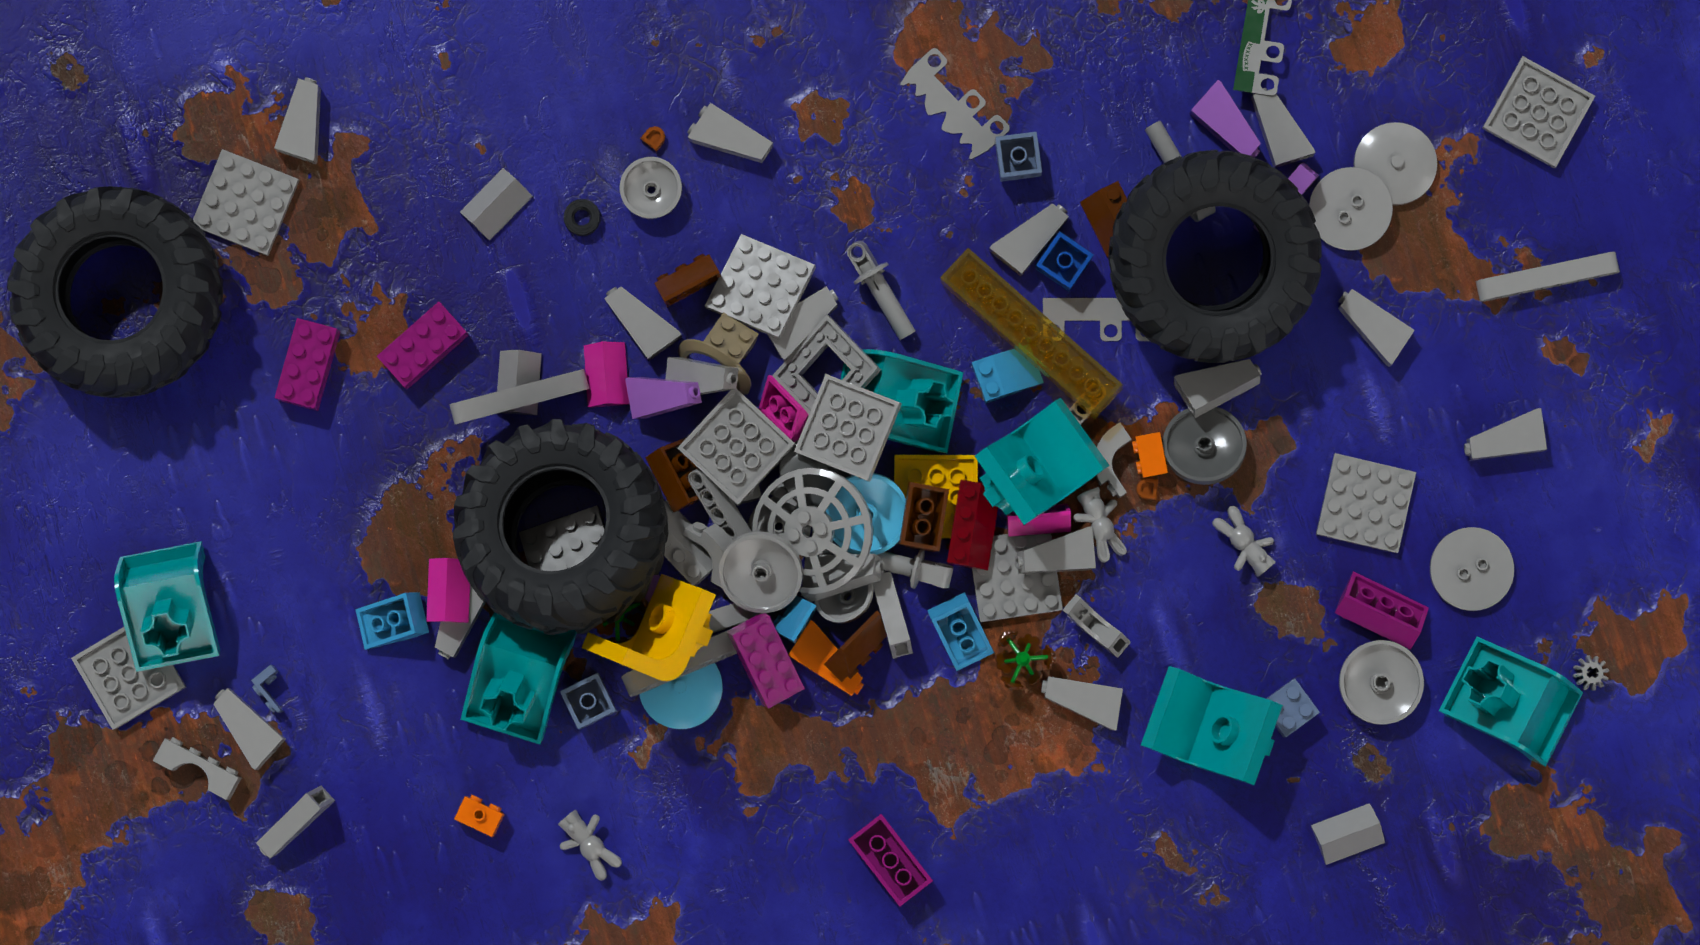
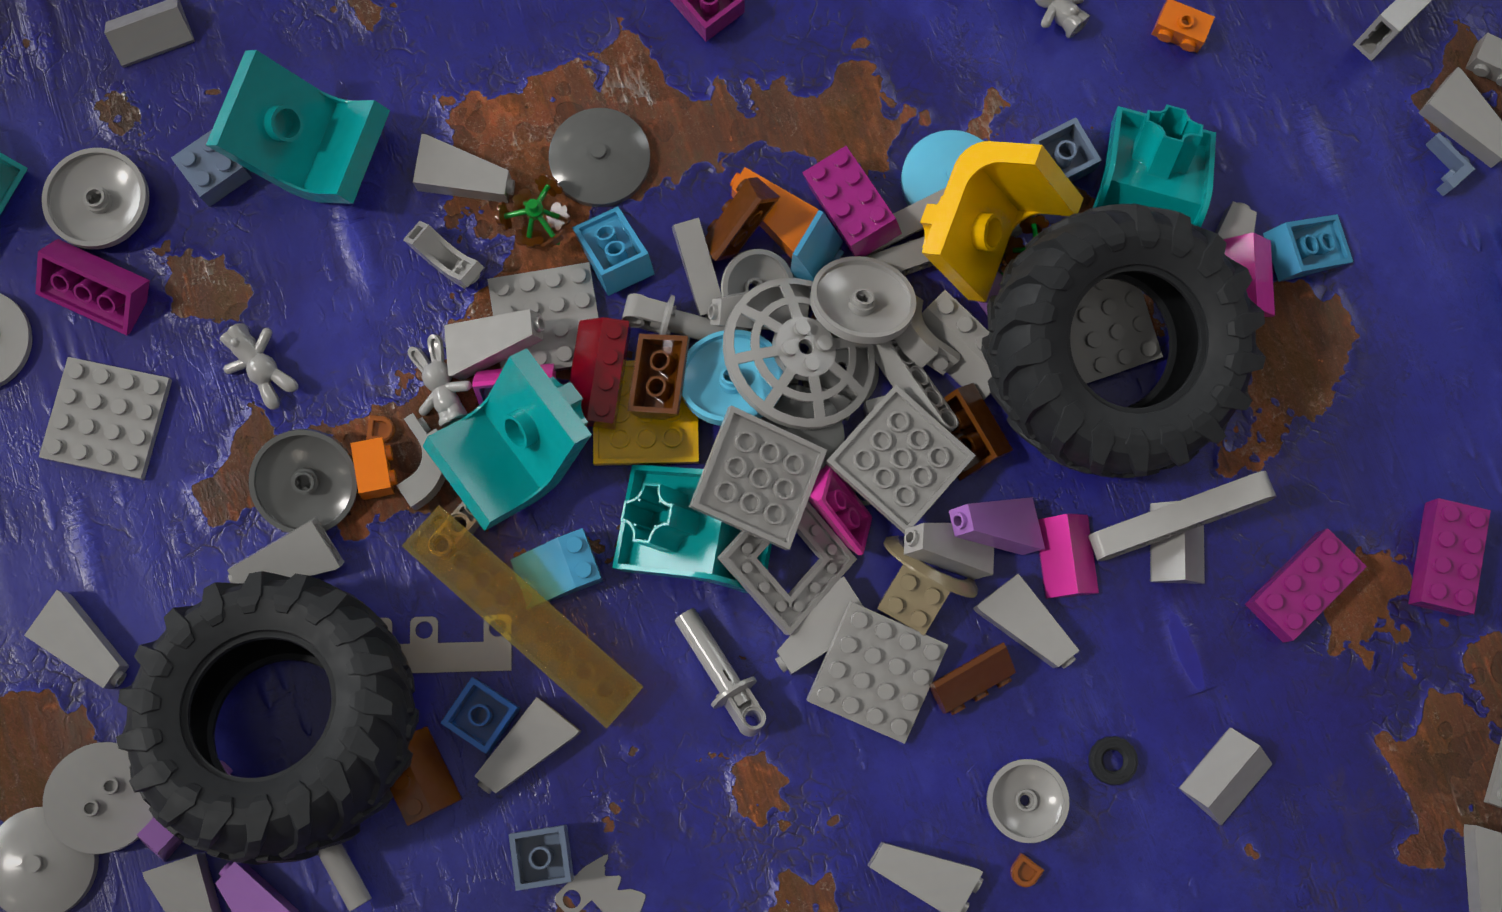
camera: 170 degrees right, 5 degrees down
none -> dark grey dish [549,108,651,208]

